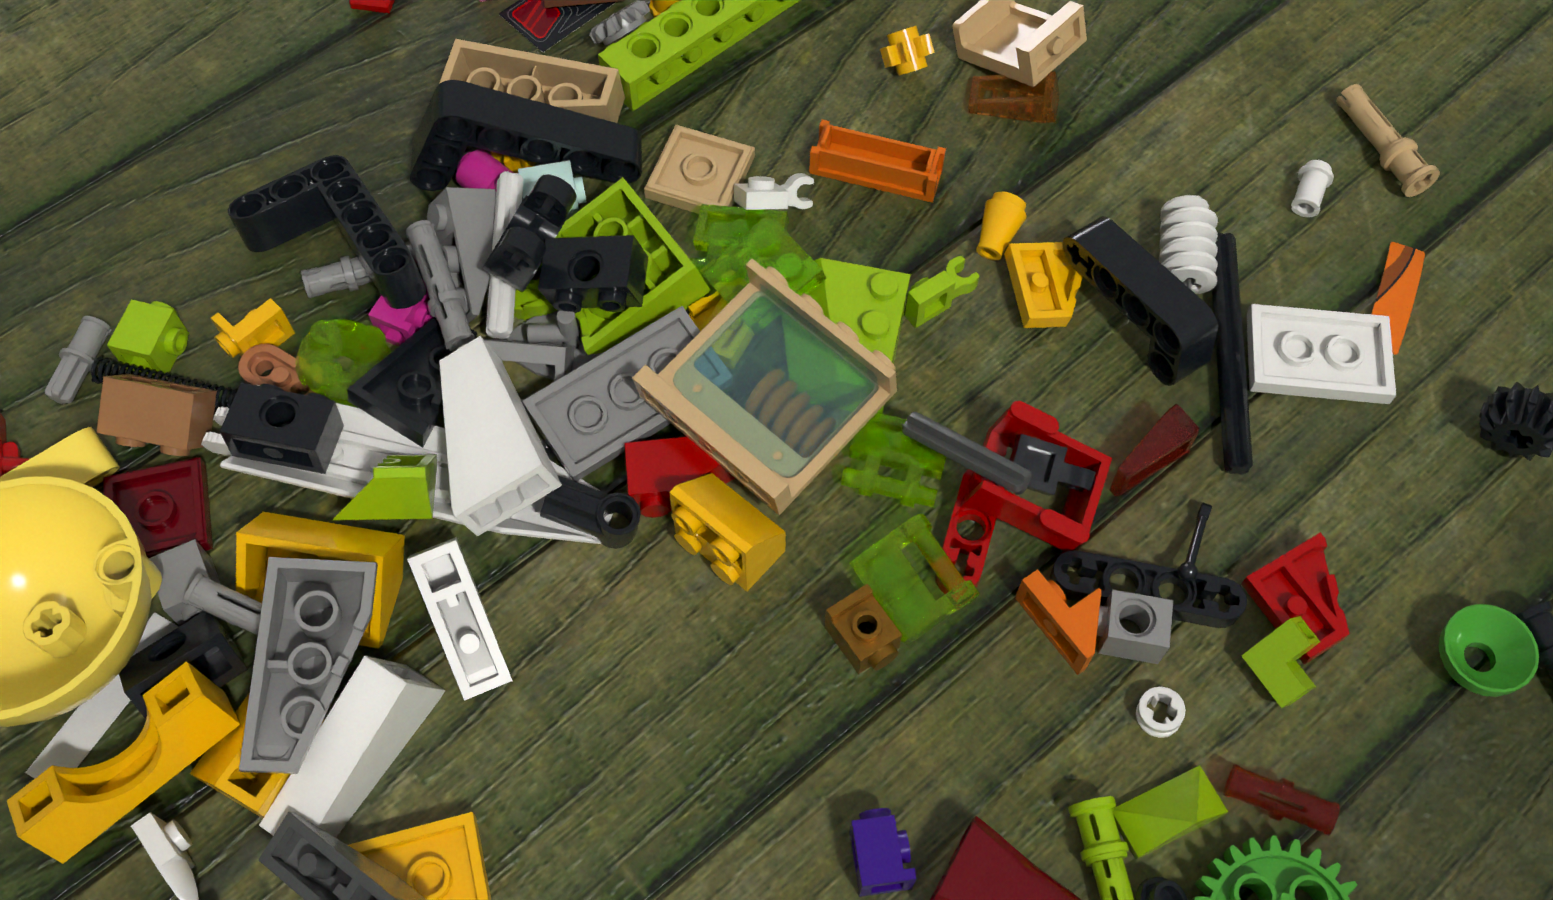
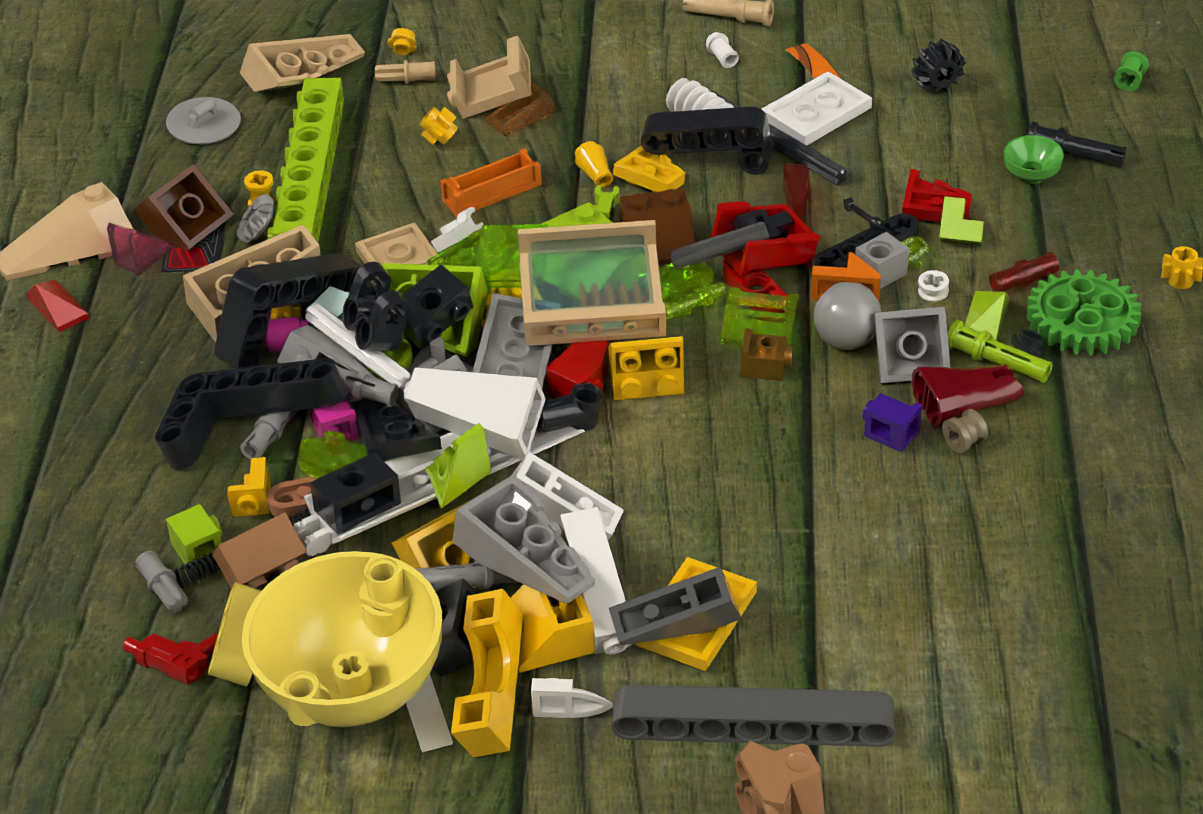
camera: 45 degrees left, 20 degrees down
none -> reddish brown slope [619,188,695,265]
none -> light grey helmet [813,282,882,350]
none -> light grey slope [874,307,950,383]
none -> clear neon green piece [901,237,930,268]

